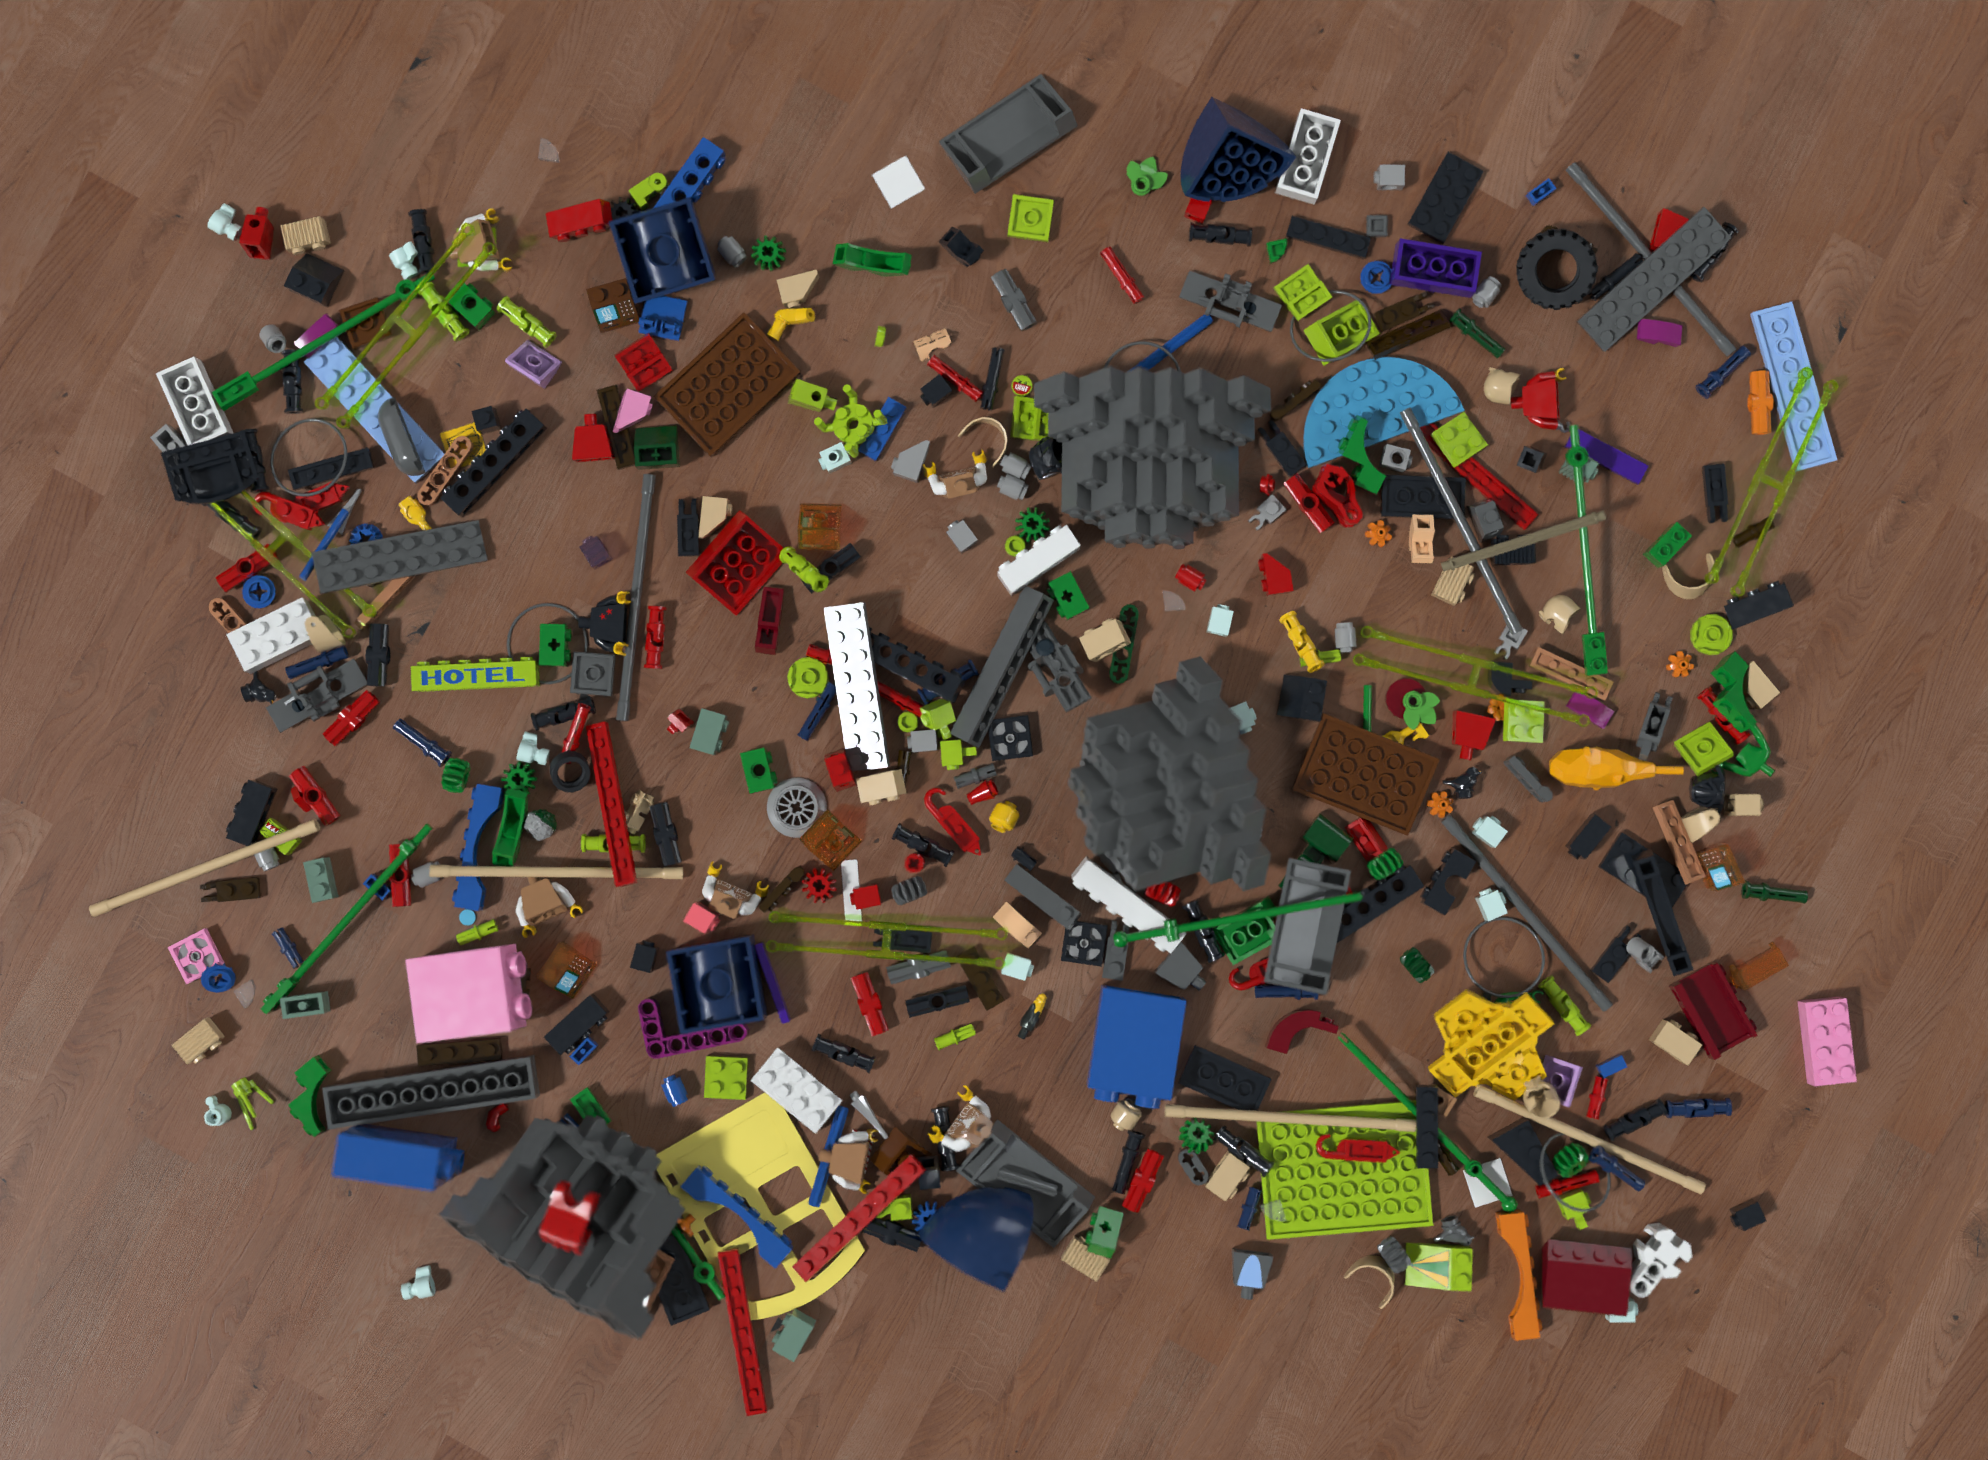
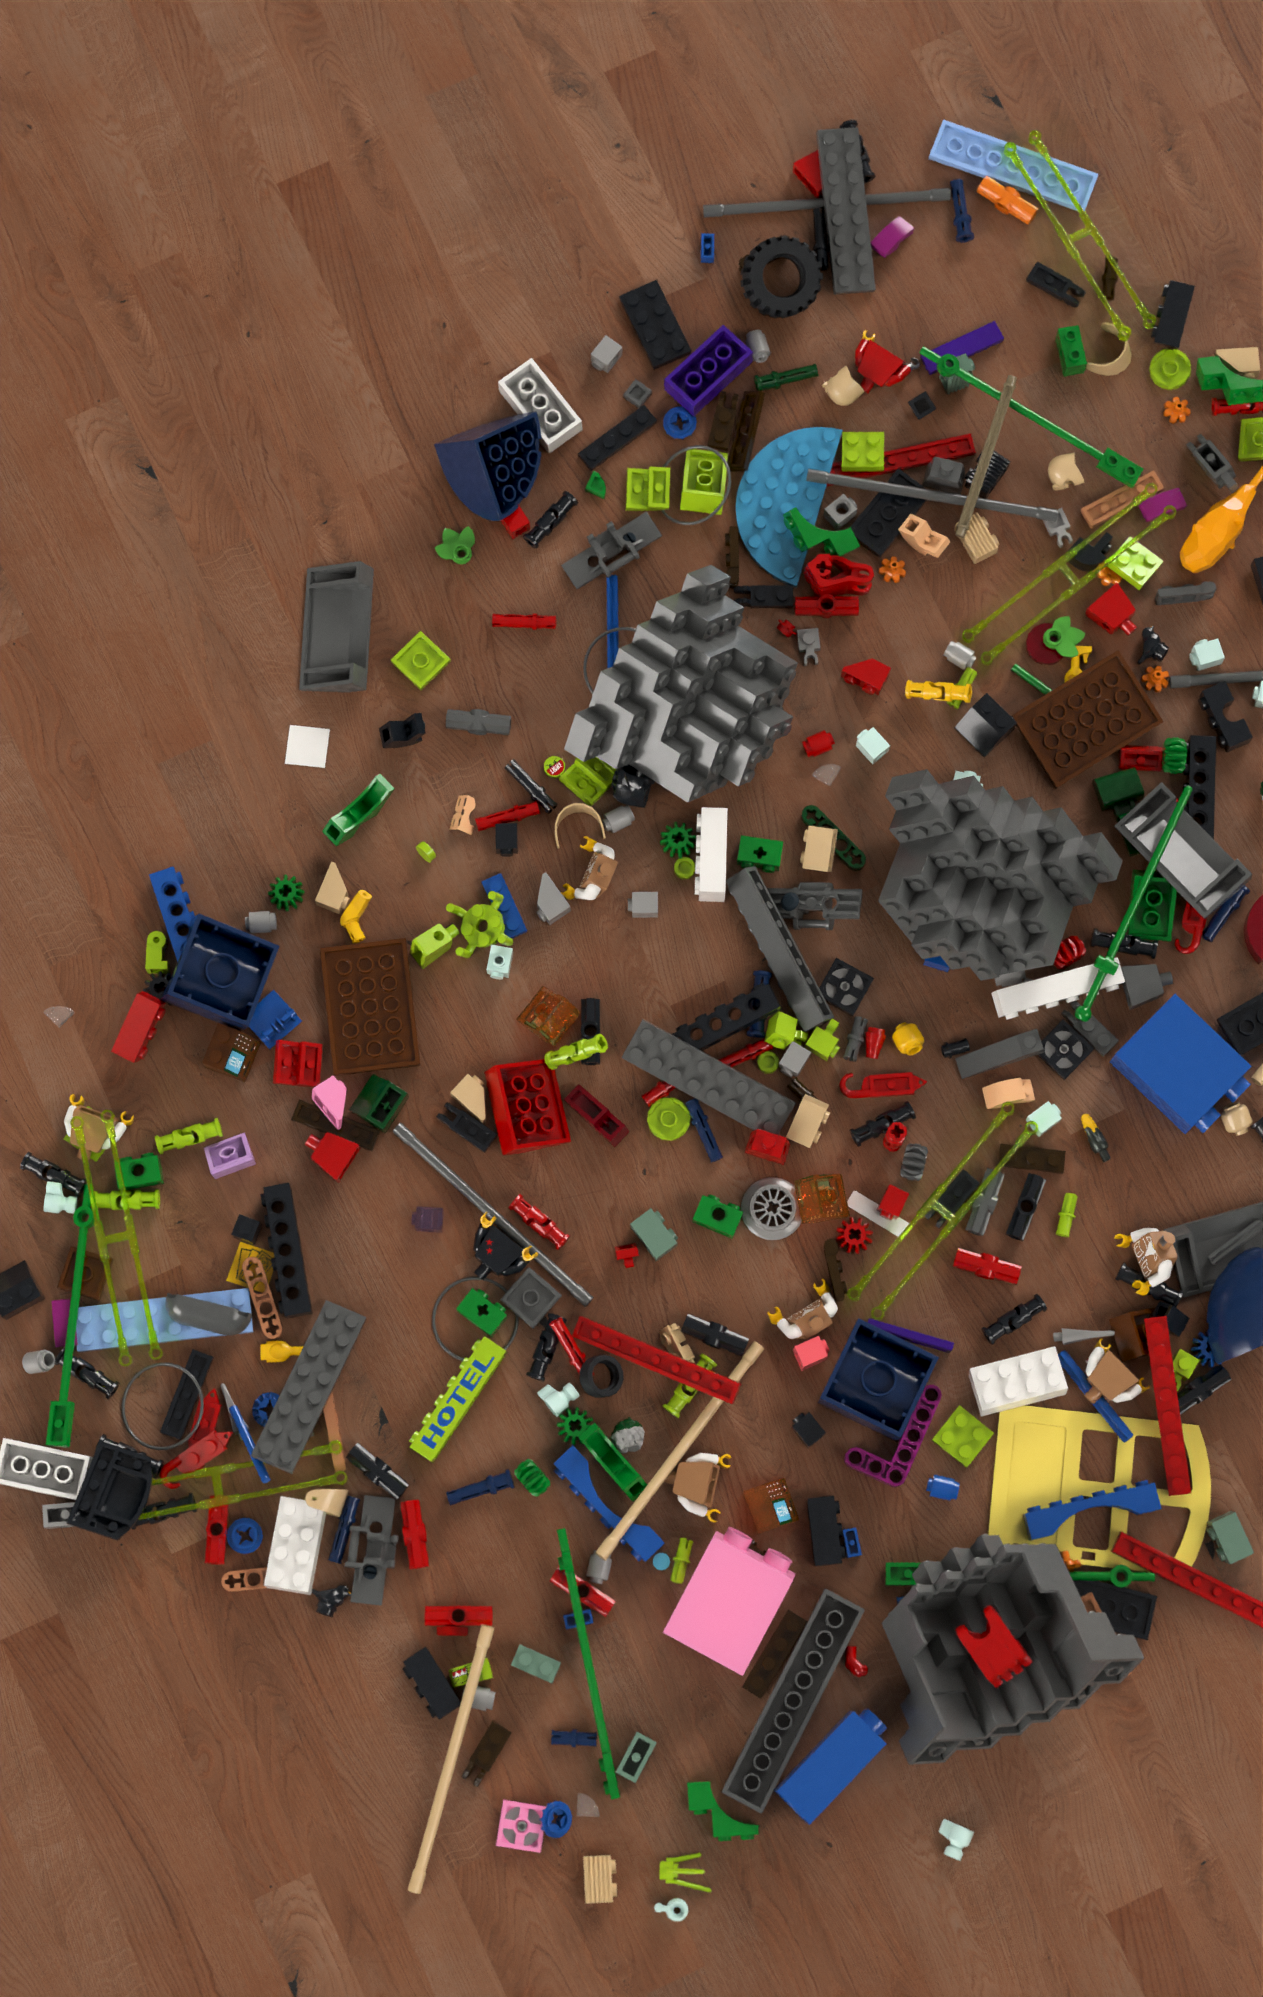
camera: 55 degrees left, 10 degrees down
light grey brick [997,474,1029,500] -> none

